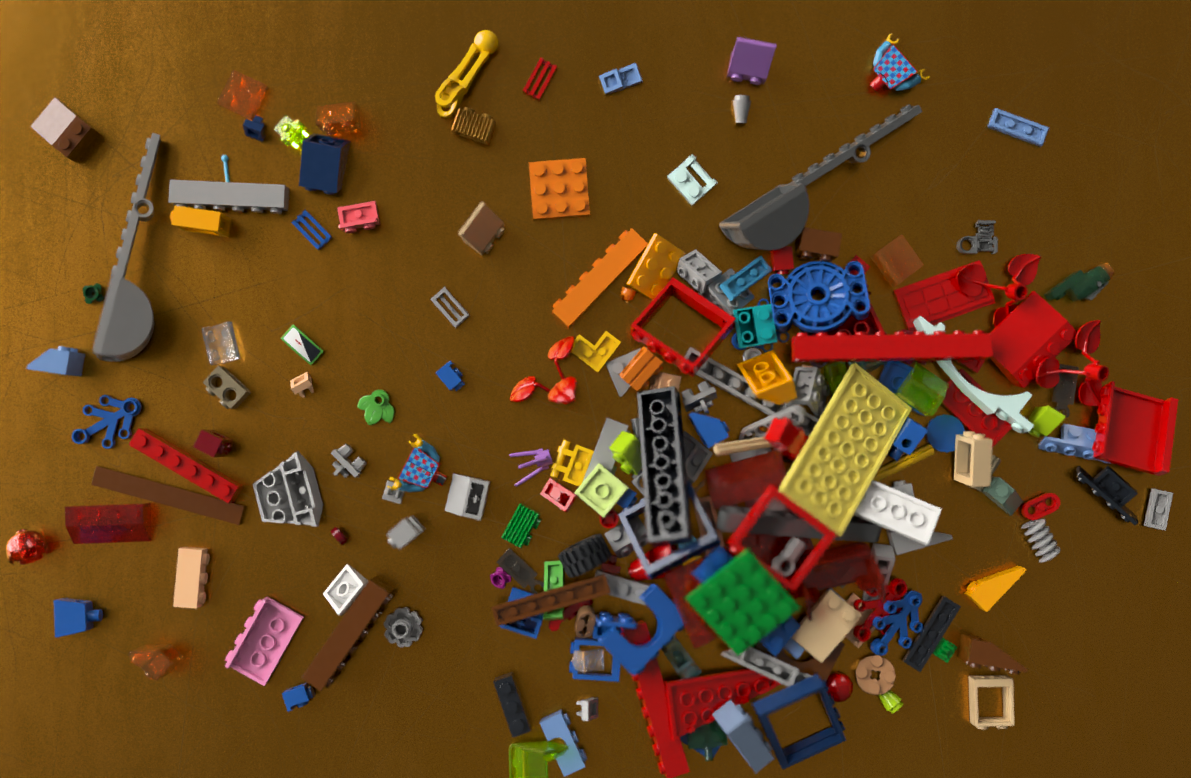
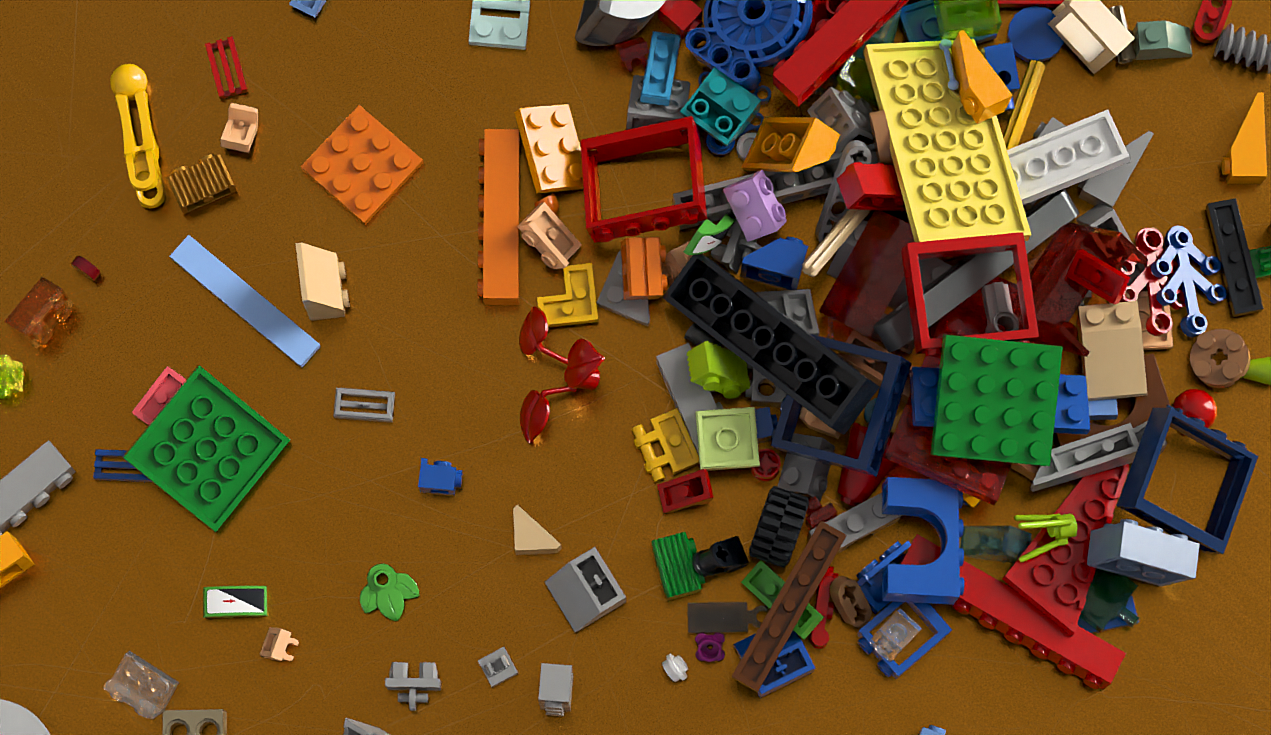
camera: 45 degrees left, 10 degrees down
dark blue slope [299,134,351,194] -> none
torso [387,434,448,492] -> none
medium lavender plant [509,448,553,487] -> none
light grey tile [576,697,598,721] -> none
light grey bracket [677,249,722,294] -> none
none -> dark red tile [71,256,100,281]
none -> green plate [122,365,290,532]
none -> light blue tile [169,235,321,368]
none -> light nougat bracket [221,103,258,153]
none -> tan slope [513,505,562,555]
none -> light nougat bracket [517,202,582,269]
none -> clear red tile [614,37,649,72]
none -> white plate [662,653,689,682]
none -> bright green slope [684,214,735,255]
none -> black piece [692,536,750,577]
none -> lavender bracket [723,170,786,242]
none -> medium nougat beam [869,110,893,165]
none -> light blue hinge [939,38,959,90]
none -> light orange slope [951,30,1013,124]
none -> lime plant [1014,513,1077,562]
none -> red plate [1066,249,1131,304]

